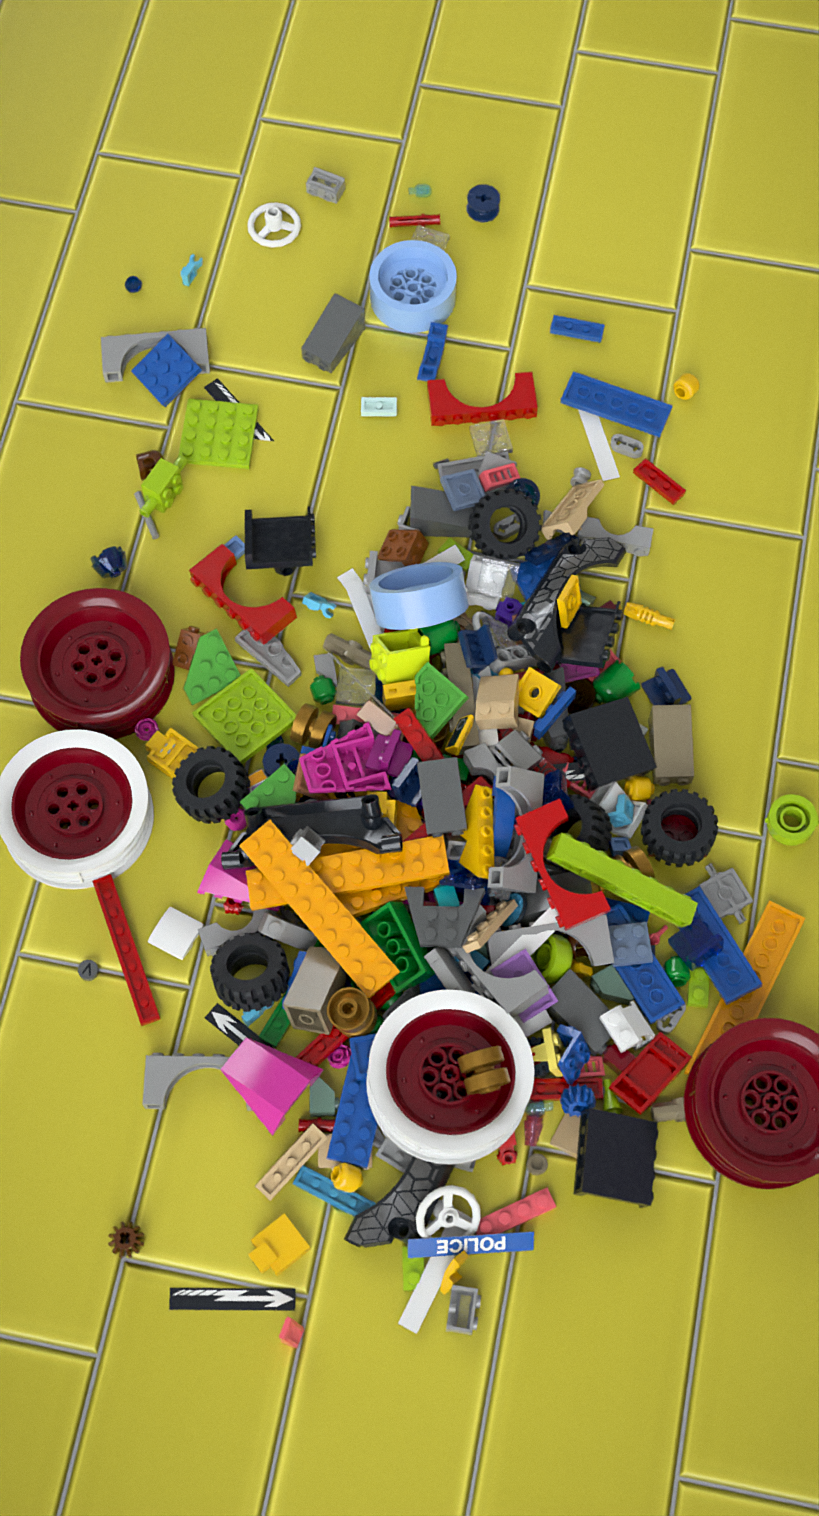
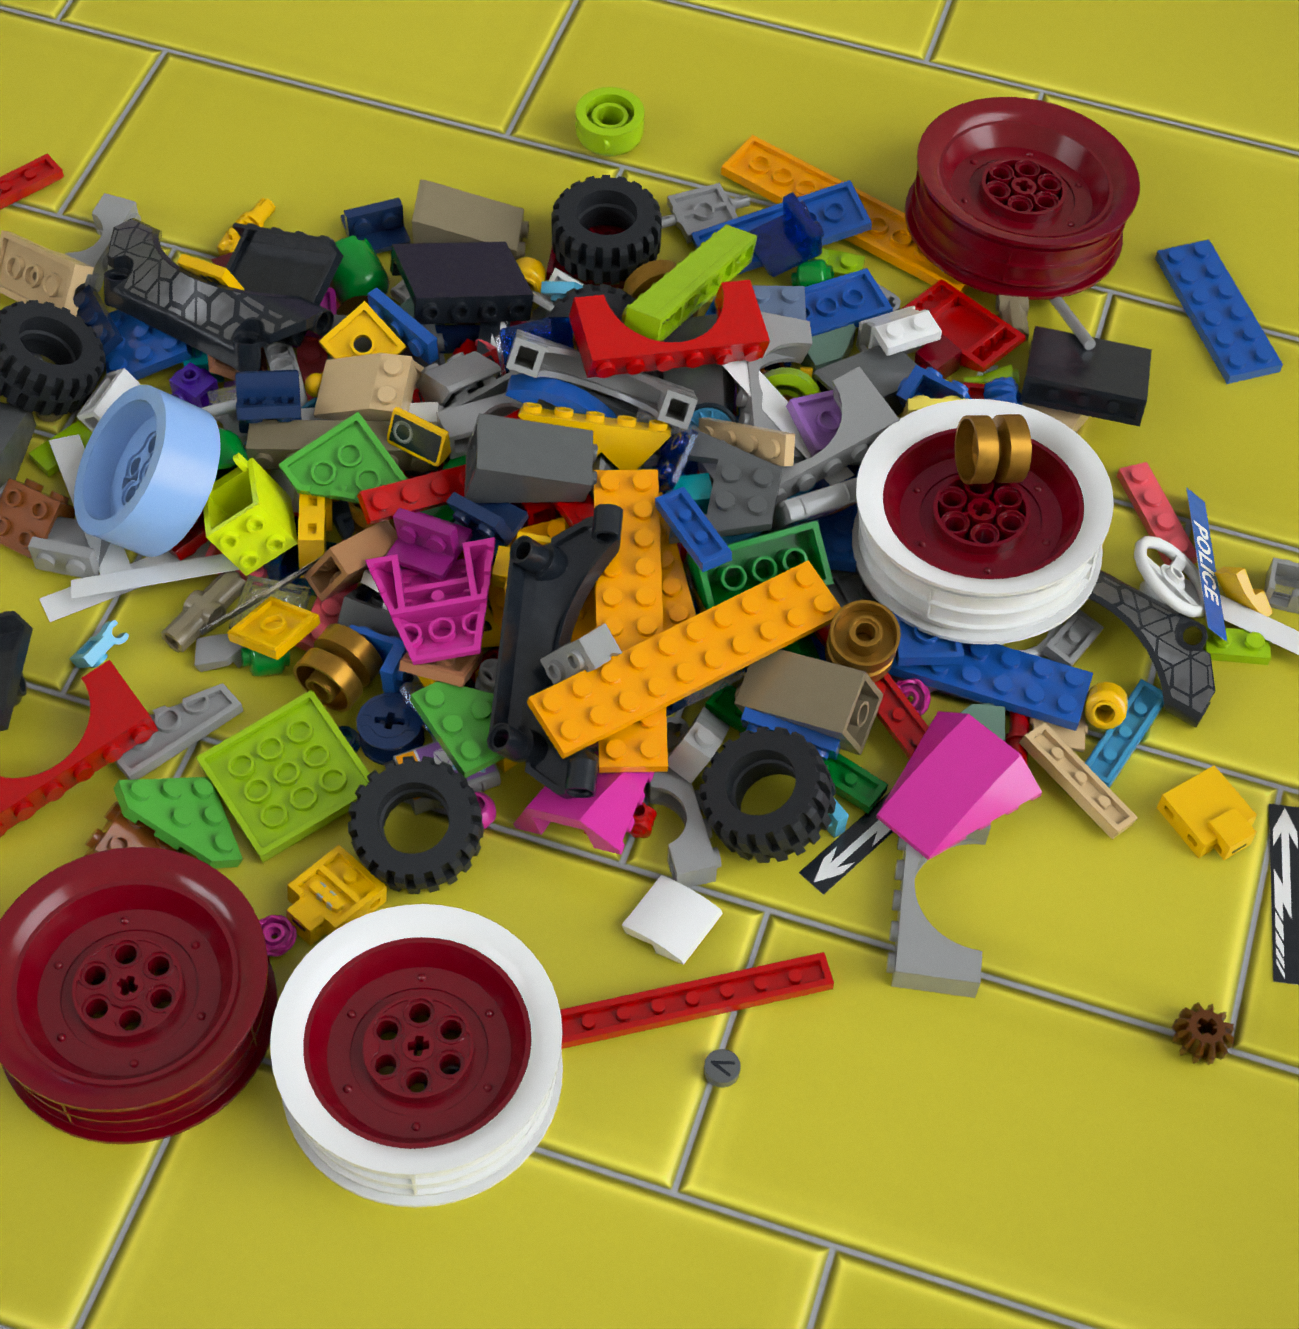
camera: 85 degrees left, 10 degrees down
clear tile [476,555,520,599] -> none
none -> yellow tile [227,596,321,660]
none -> blue plate [655,487,732,572]
none -> light grey bar [1048,297,1096,350]
none -> blue plate [1155,239,1283,384]

